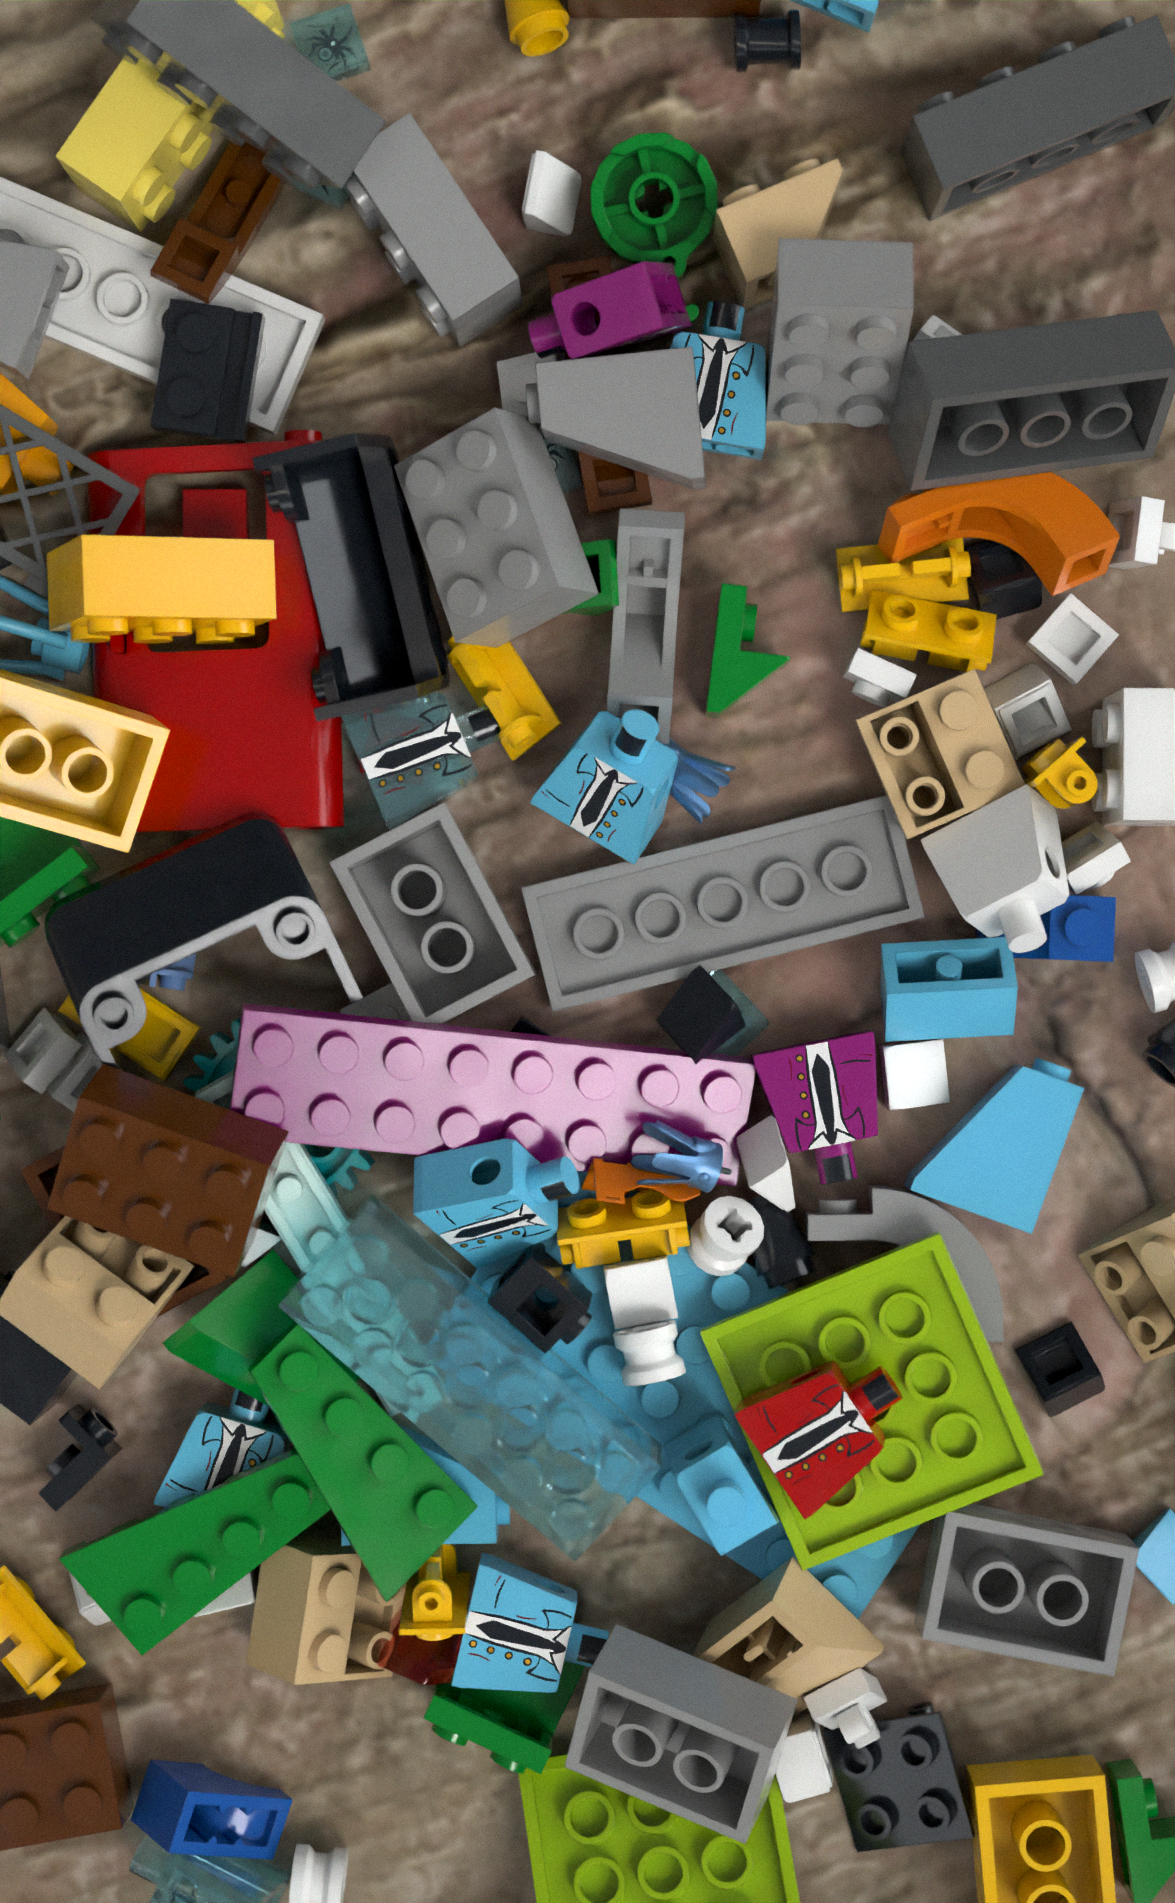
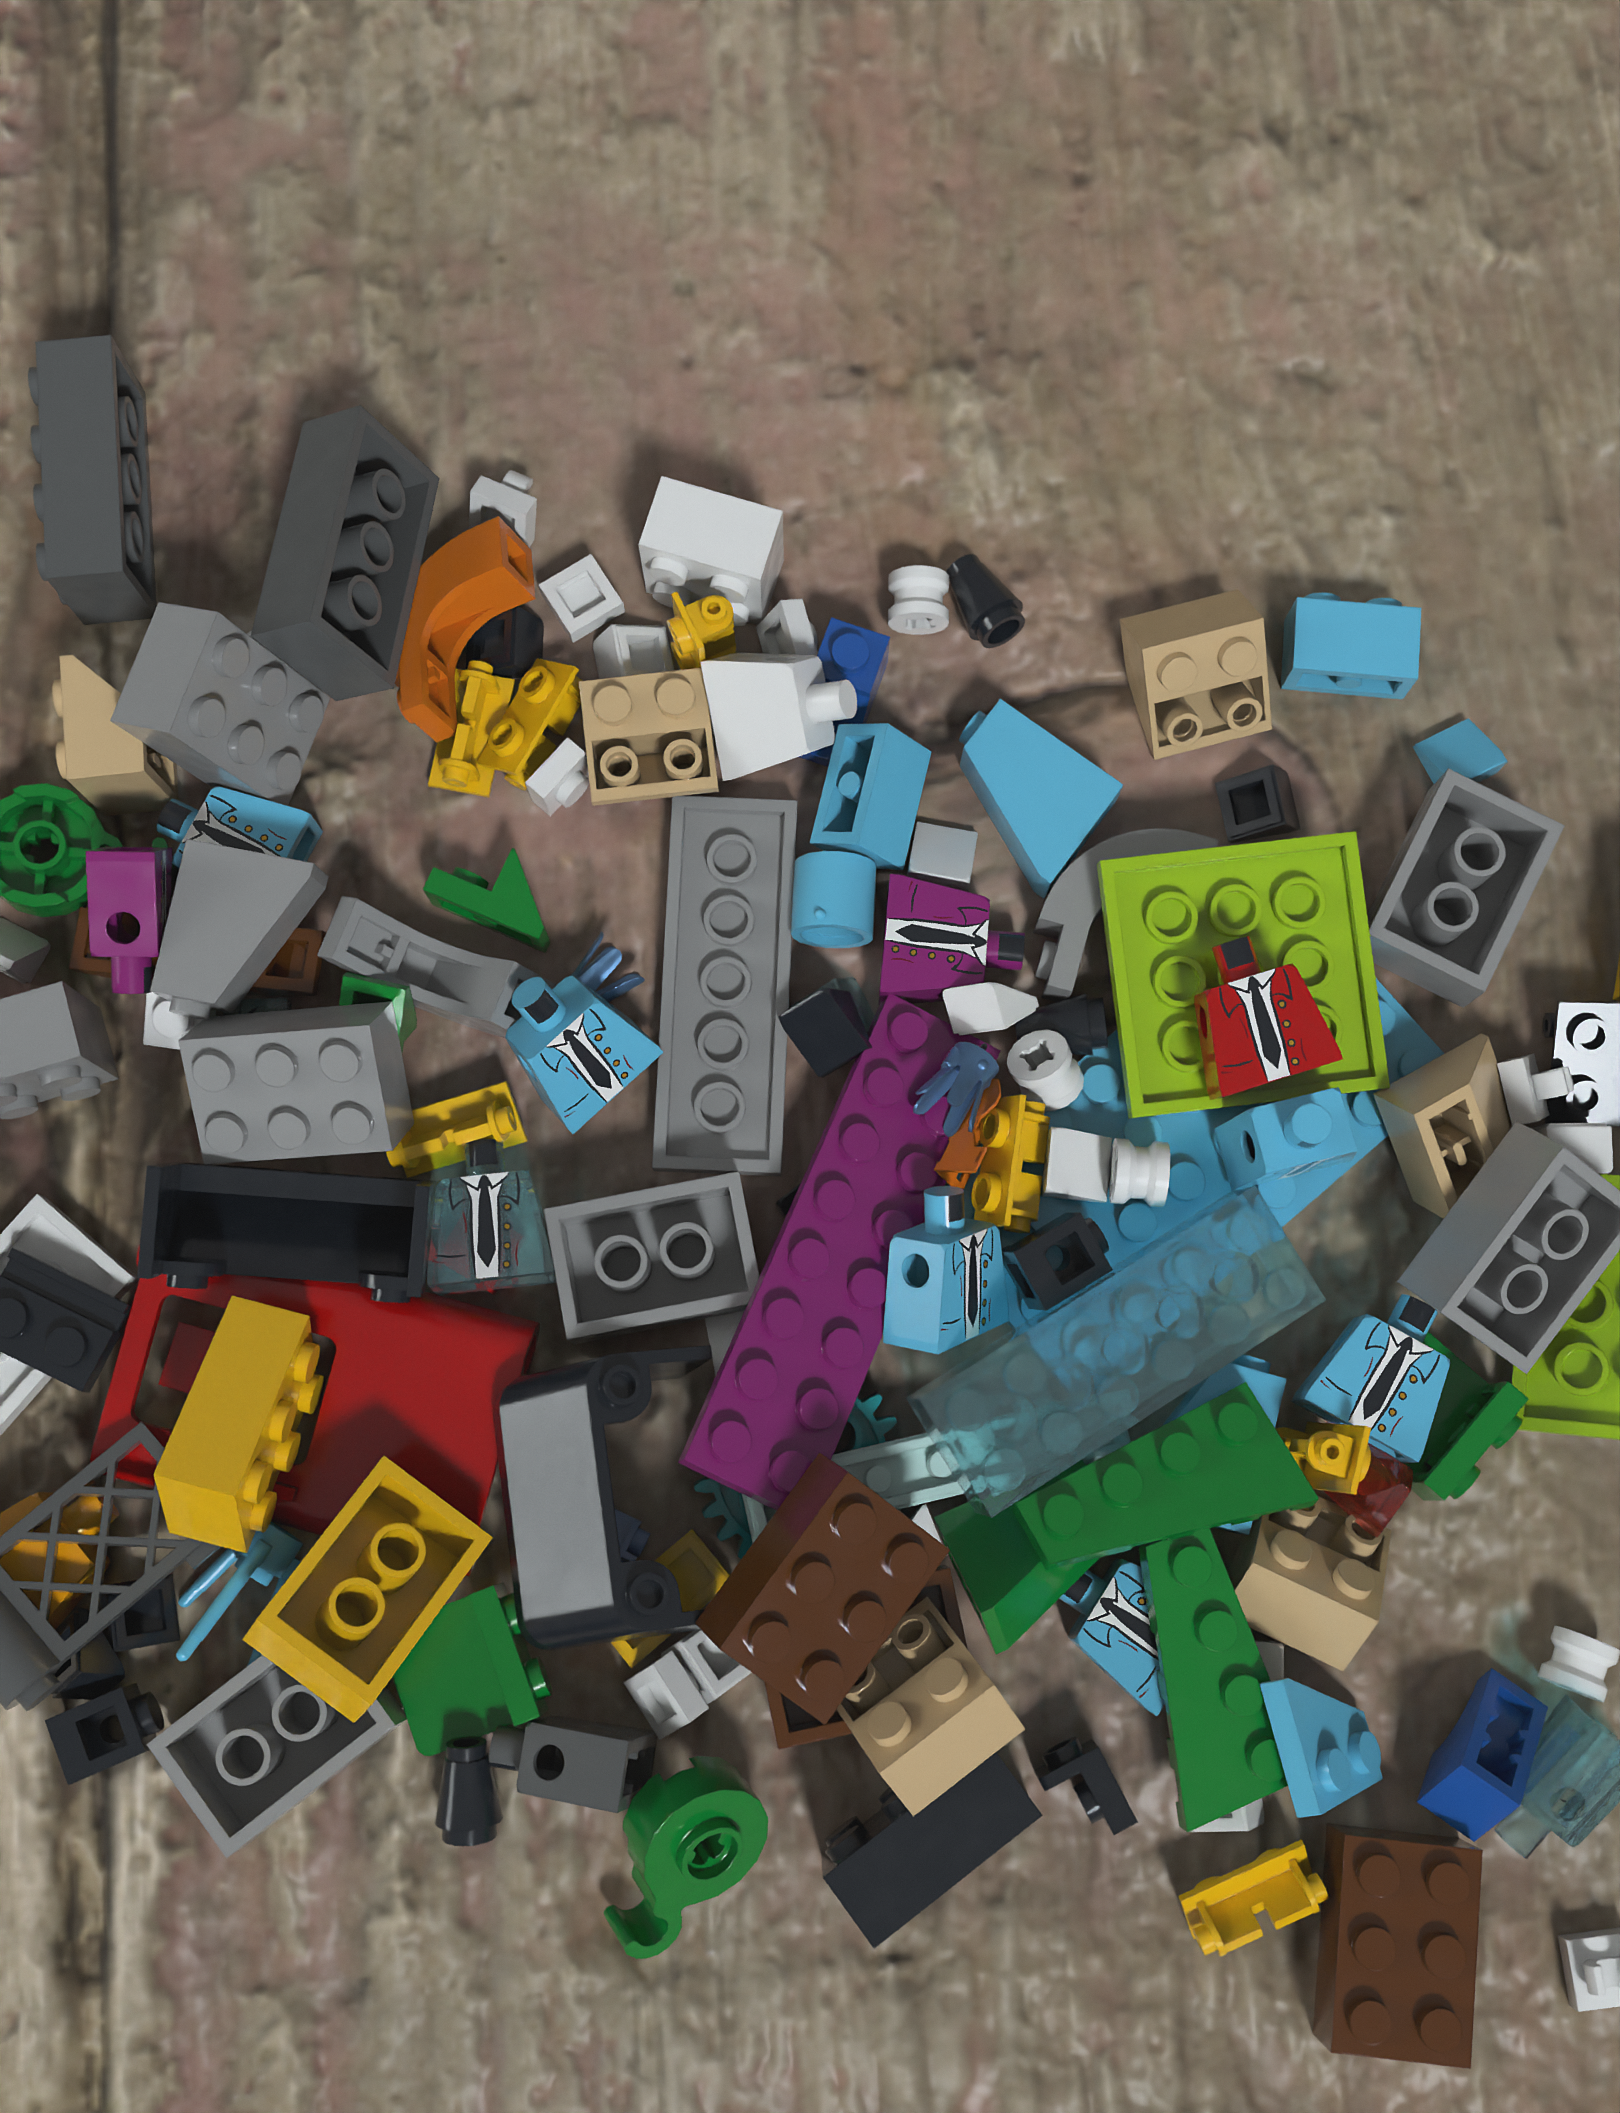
camera: 80 degrees left, 10 degrees down
none -> medium azure piece [791,851,876,948]
none -> medium azure wing [1260,1678,1383,1818]

